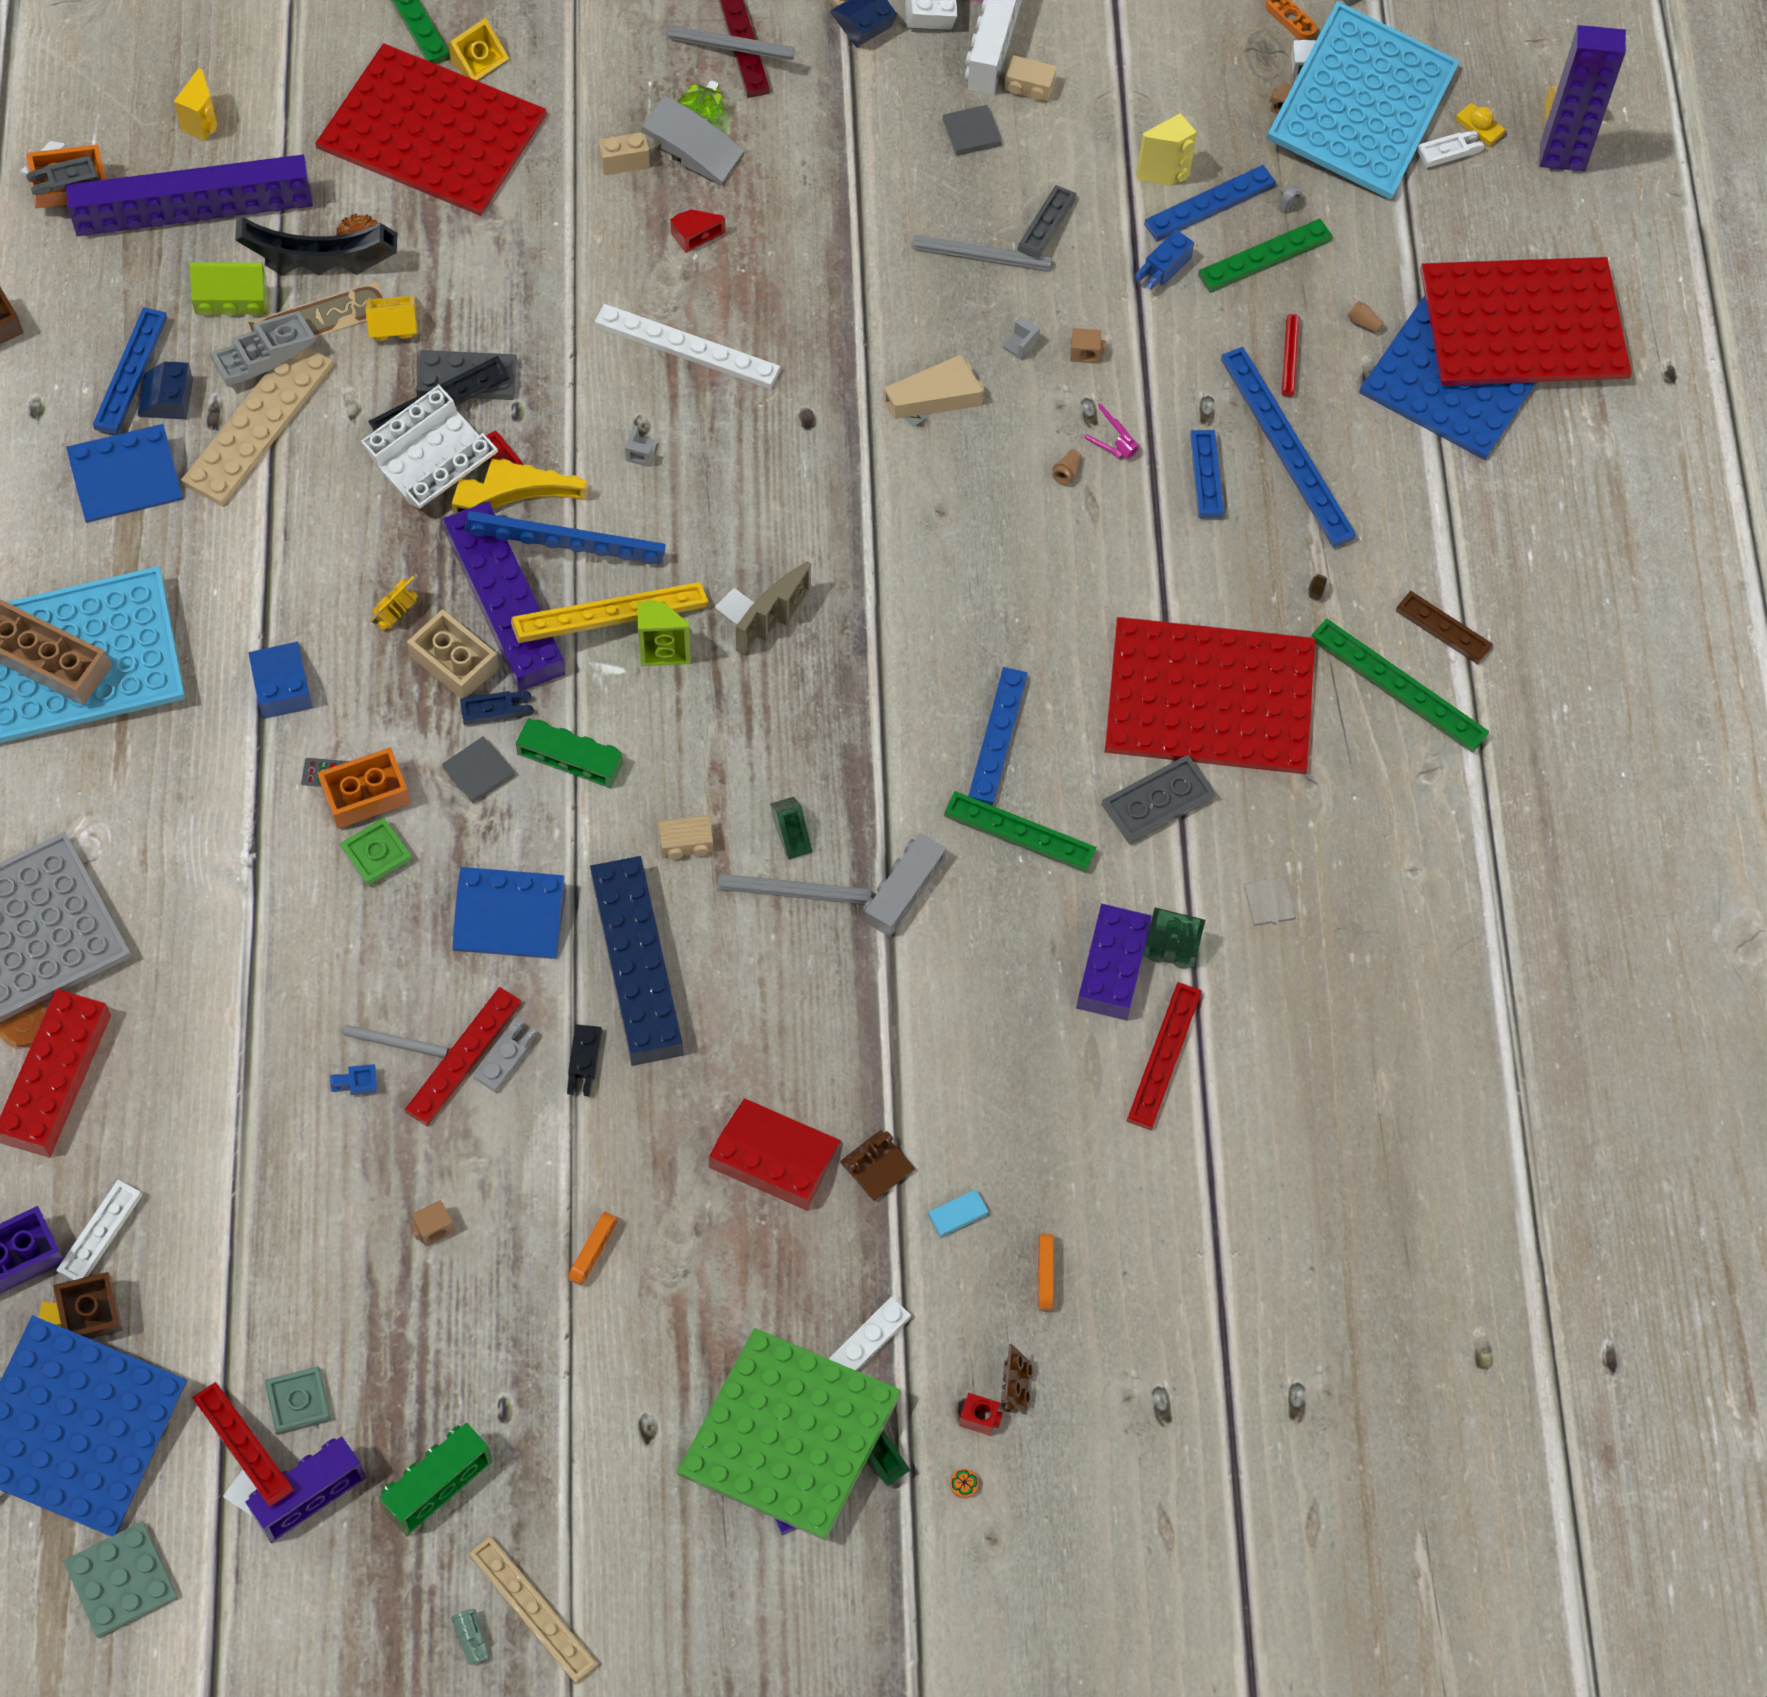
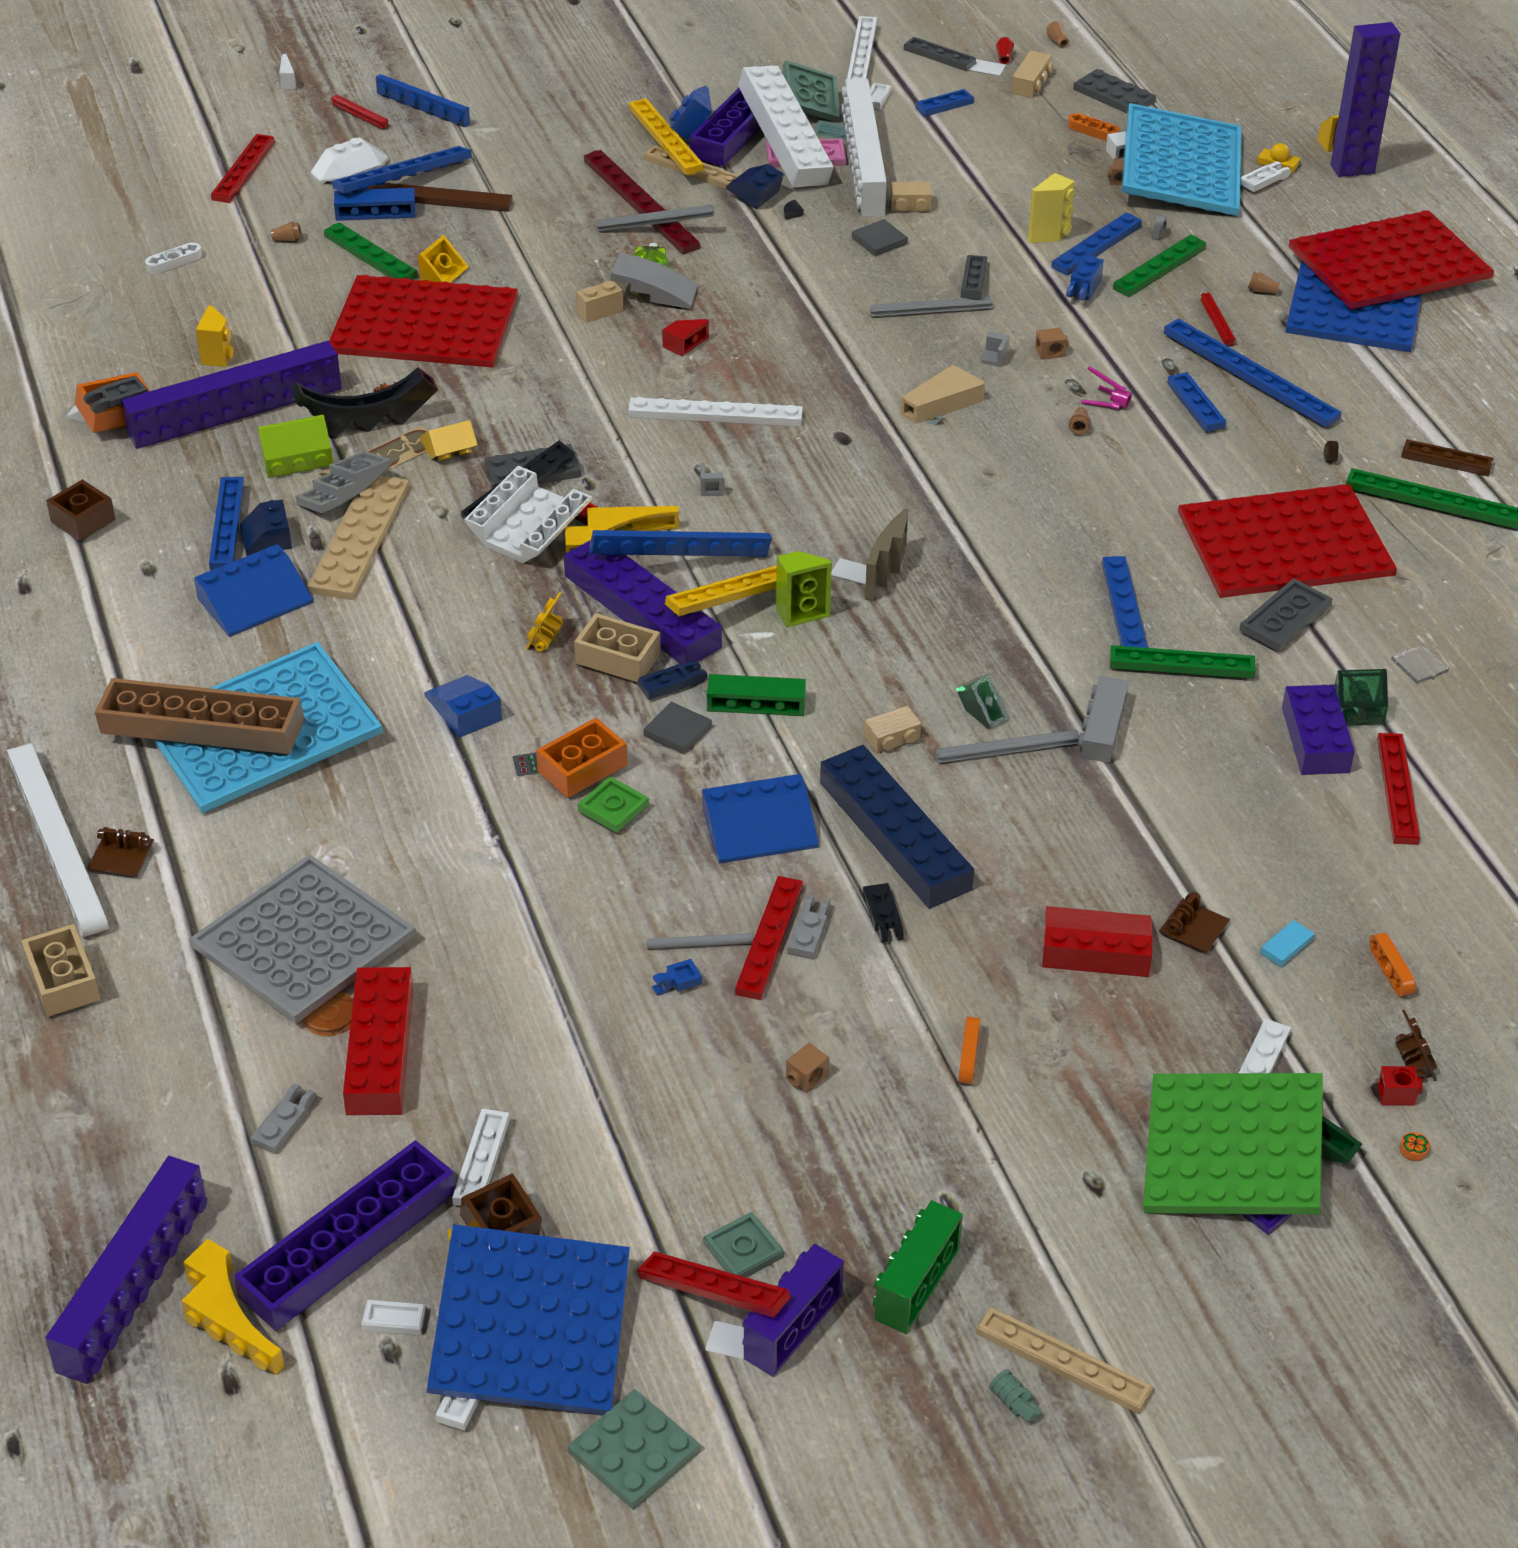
camera: 15 degrees left, 20 degrees down
none -> black tile [784,199,804,220]

